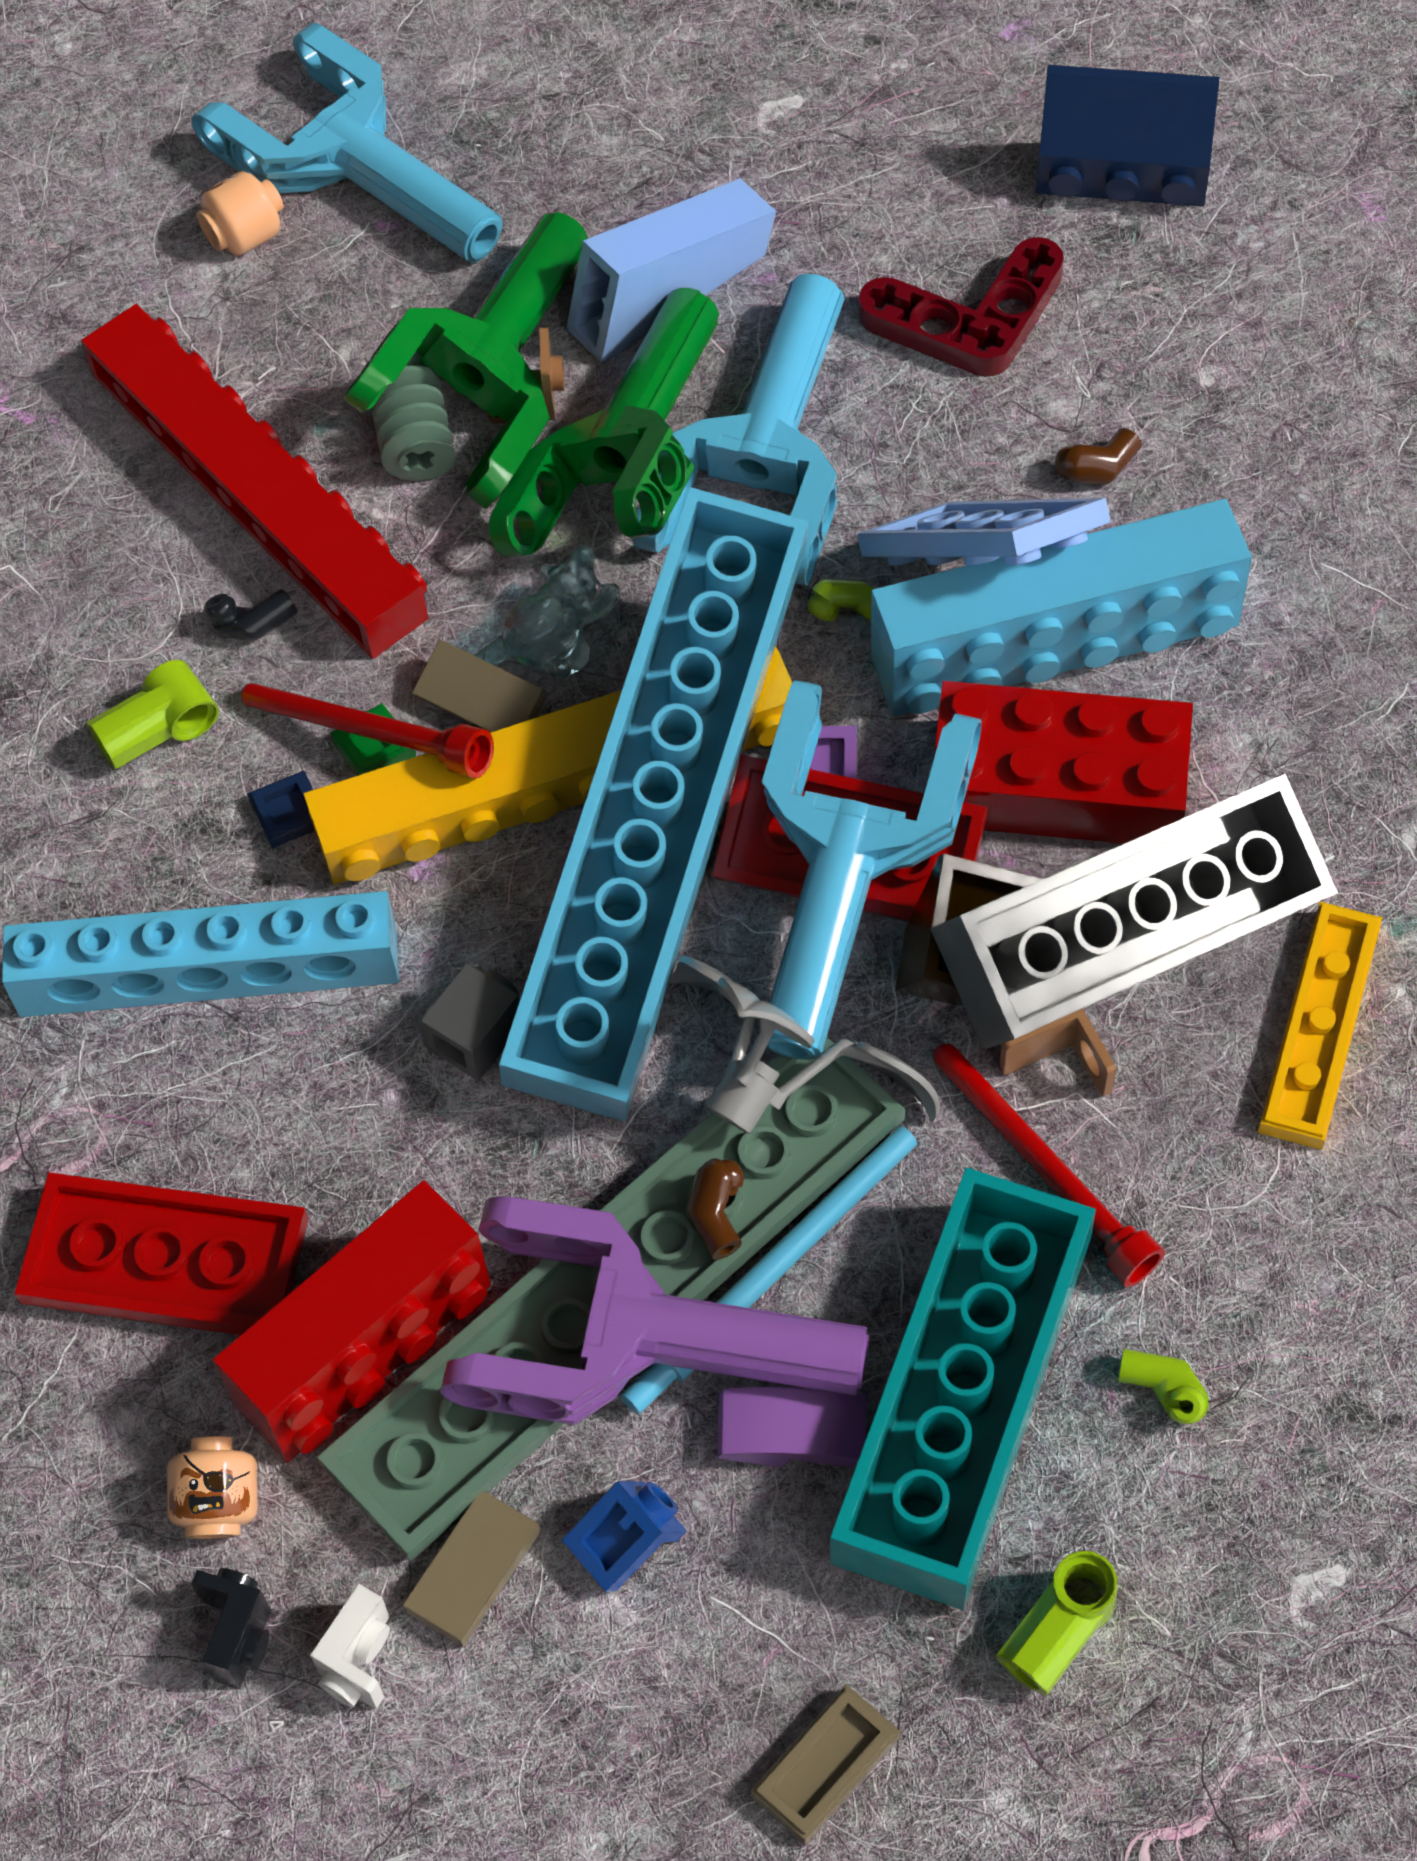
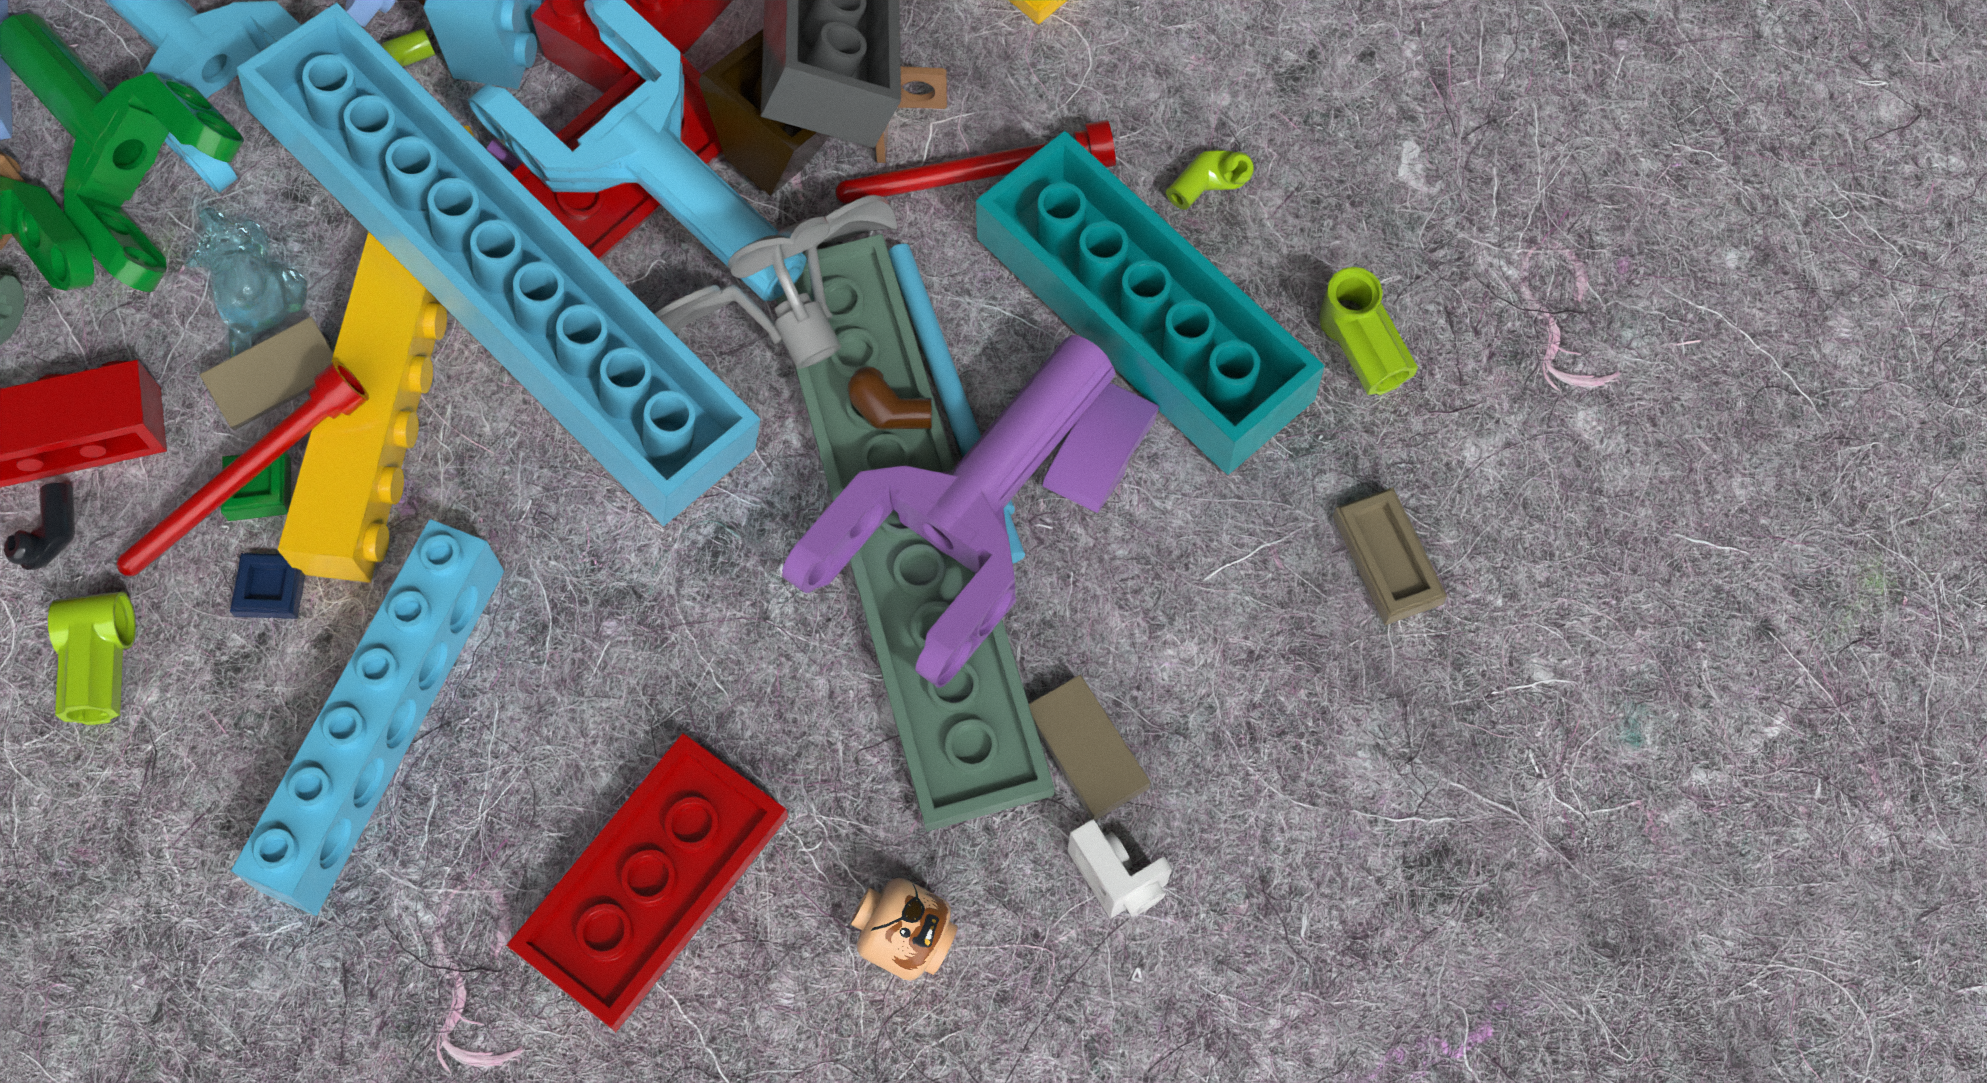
camera: 65 degrees left, 5 degrees up
black bracket [191,1568,271,1689] -> none
red brick [213,1180,491,1464] -> none
dark grey brick [420,963,520,1081] -> none
blue bracket [562,1481,687,1592] -> none

